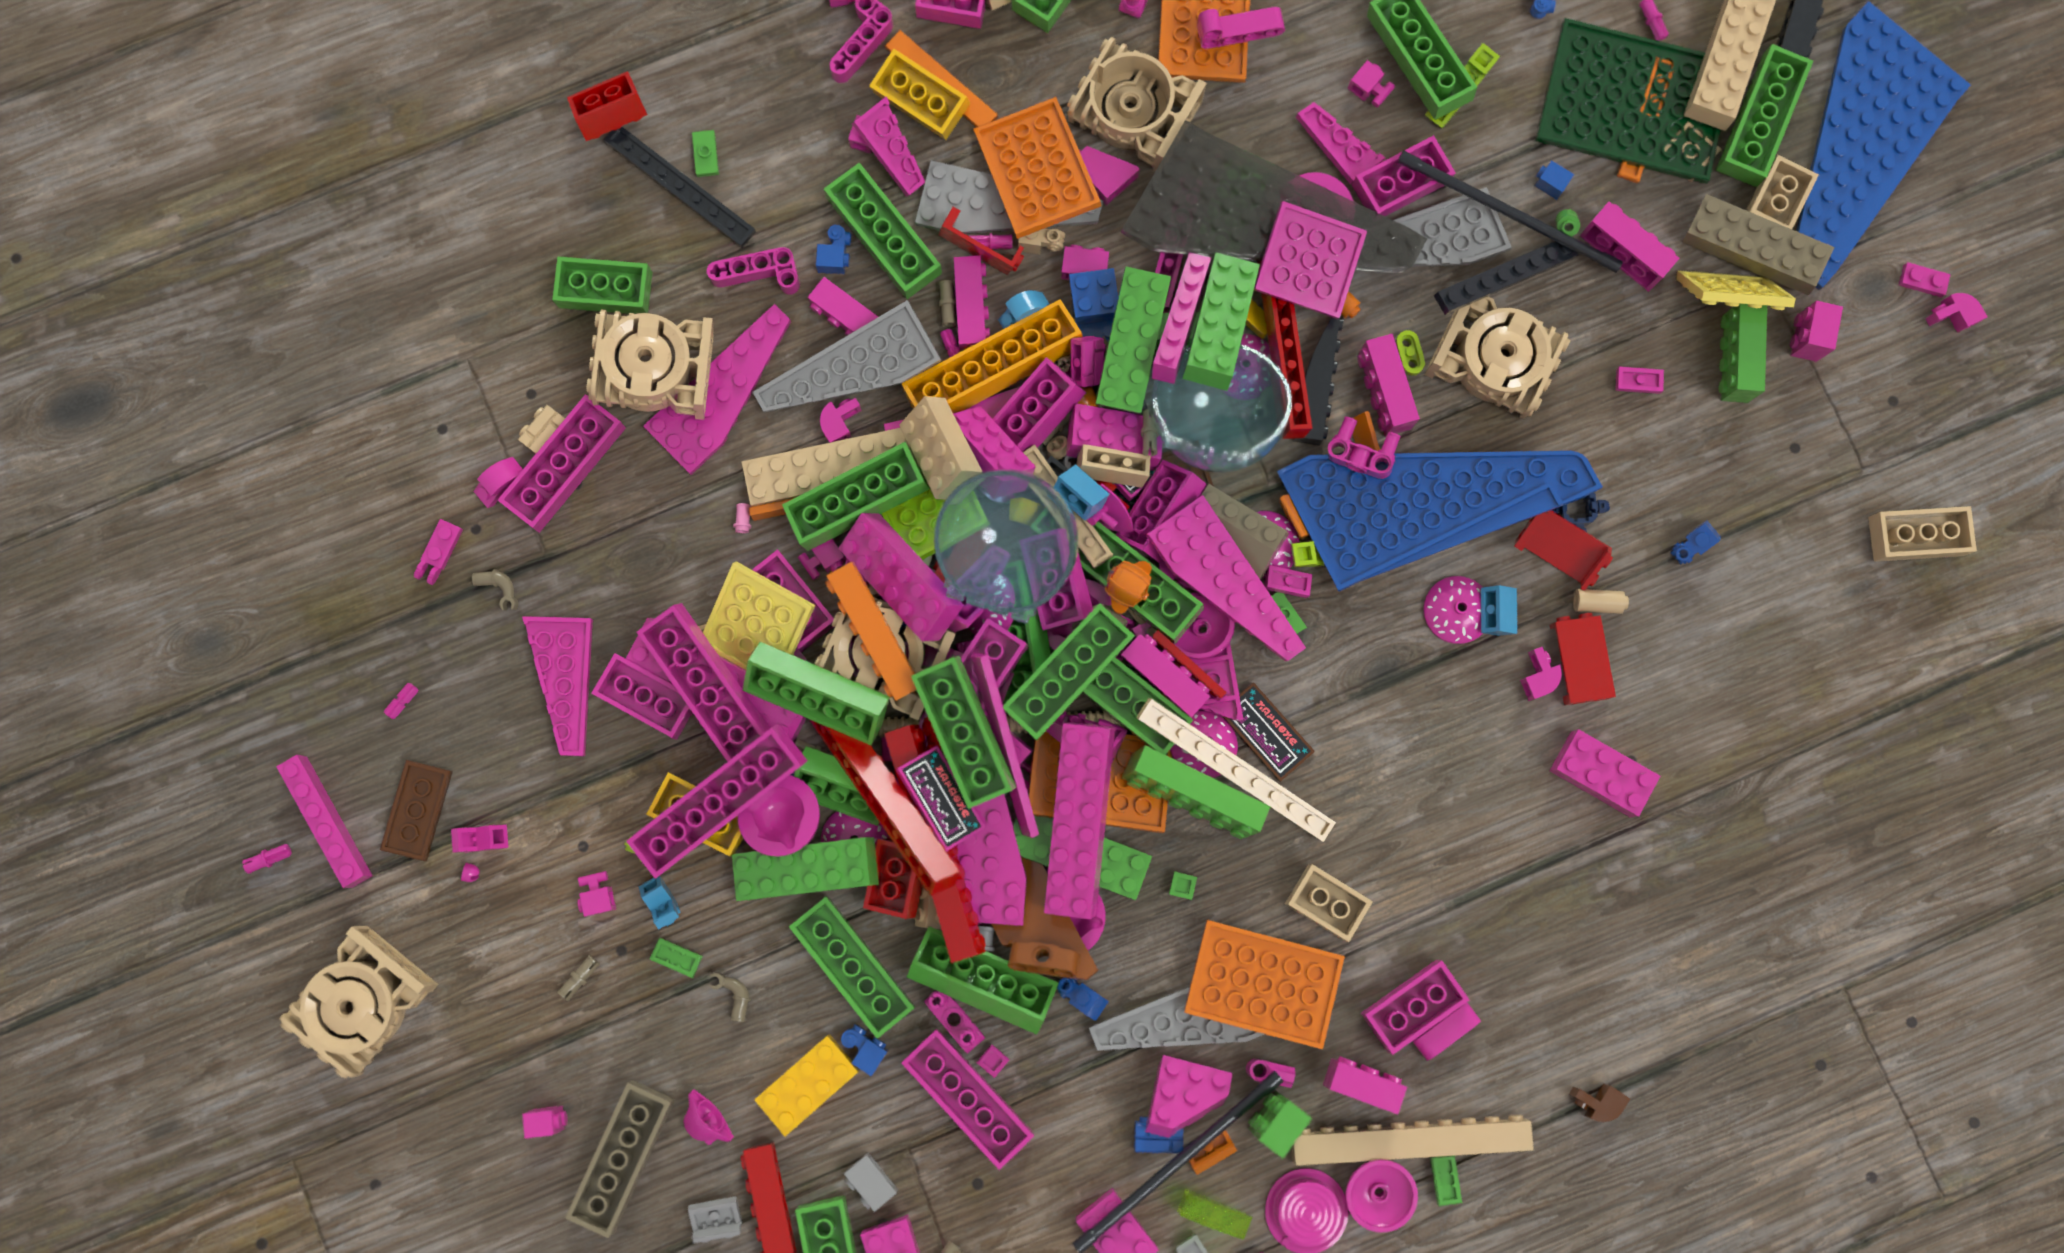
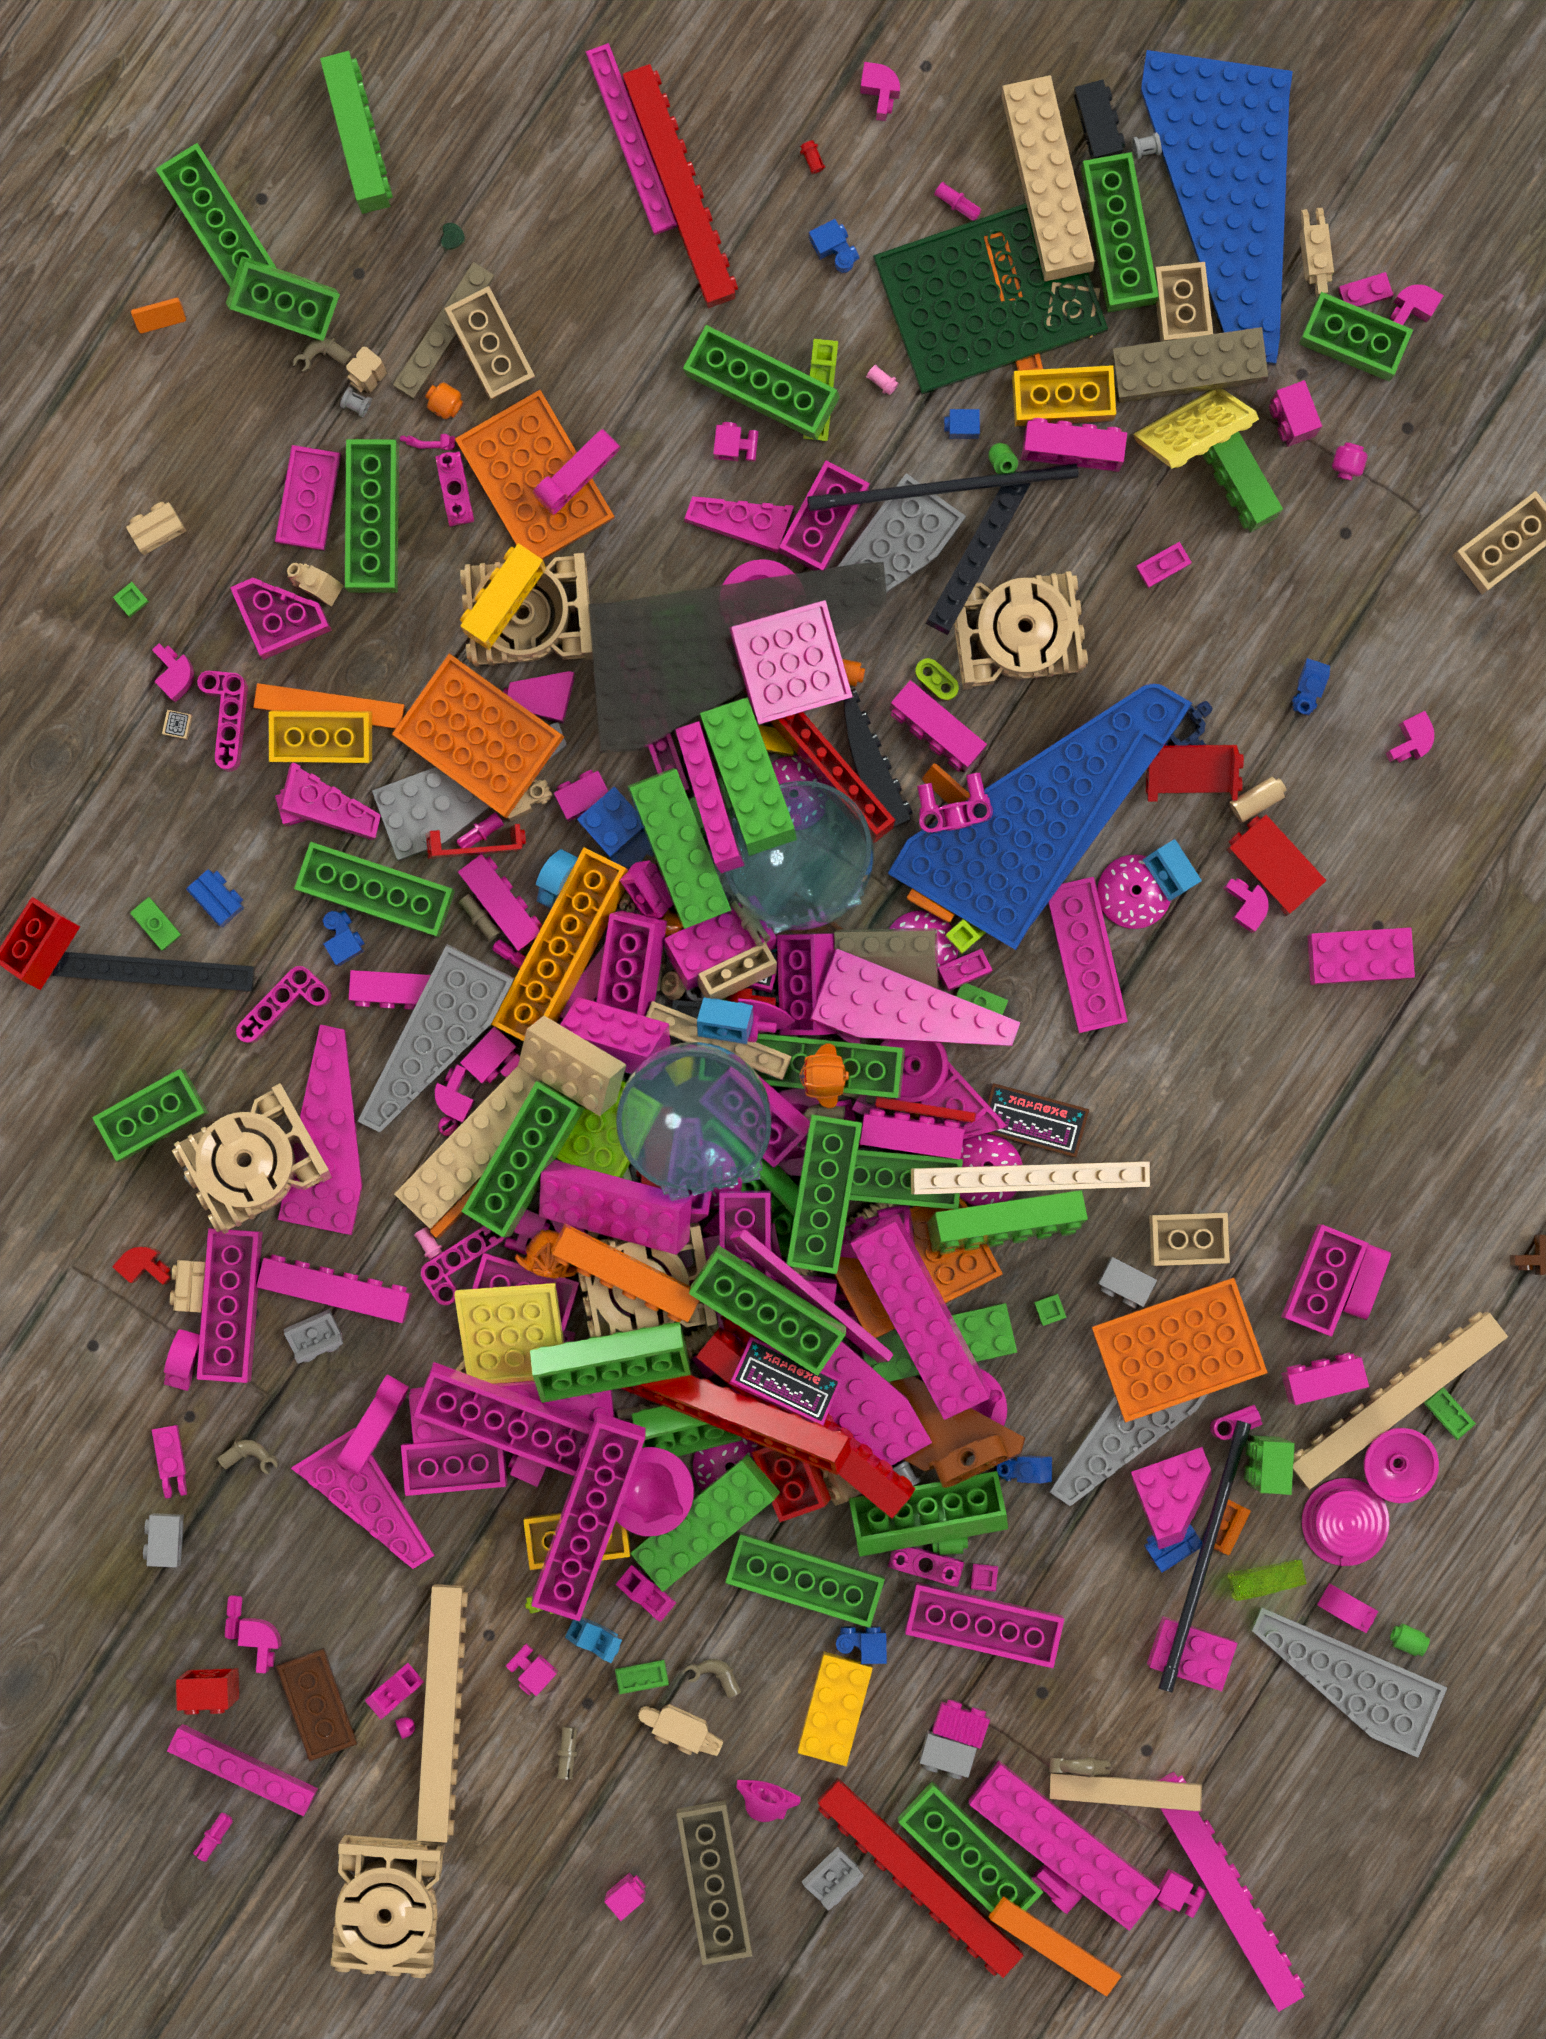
camera: 30 degrees left, 5 degrees up
none -> red brick [112,1247,172,1285]
none -> light grey brick [143,1513,184,1567]
none -> tile [162,710,193,740]
none -> red brick [176,1668,239,1715]
none -> blue brick [186,869,244,927]
none -> dark pink brick [238,1618,281,1673]
none -> dark pink brick [256,1254,412,1323]
none -> light grey bracket [283,1309,343,1364]
none -> dark pink beam [336,1374,409,1476]
none -> tan brick [417,1584,468,1842]
none -> dark pink beam [421,1226,507,1305]
none -> dark pink hinge [438,1116,459,1136]
none -> yellow brick [460,543,546,650]
none -> dark pink brick [460,1026,517,1084]
none -> dark pink brick [508,1454,547,1487]
none -> orange piece [515,1229,578,1279]
none -> dark pink brick [616,1565,677,1622]
none -> tan hinge [638,1704,723,1756]
none -> bright pink pin [866,365,899,395]
none -> bright green brick [932,1537,968,1555]
none -> dark pink brick [932,1699,990,1749]
none -> yellow brick [1012,366,1116,426]
none -> dark pink plate [1048,877,1128,1033]
none -> light grey brick [1097,1257,1157,1309]
none -> light grey bush [1132,132,1162,159]
none -> bright green brick [1299,292,1413,382]
none -> tan hinge [1300,208,1334,297]
none -> dark pink head [1332,442,1368,481]
none -> dark pink brick [1386,711,1435,763]

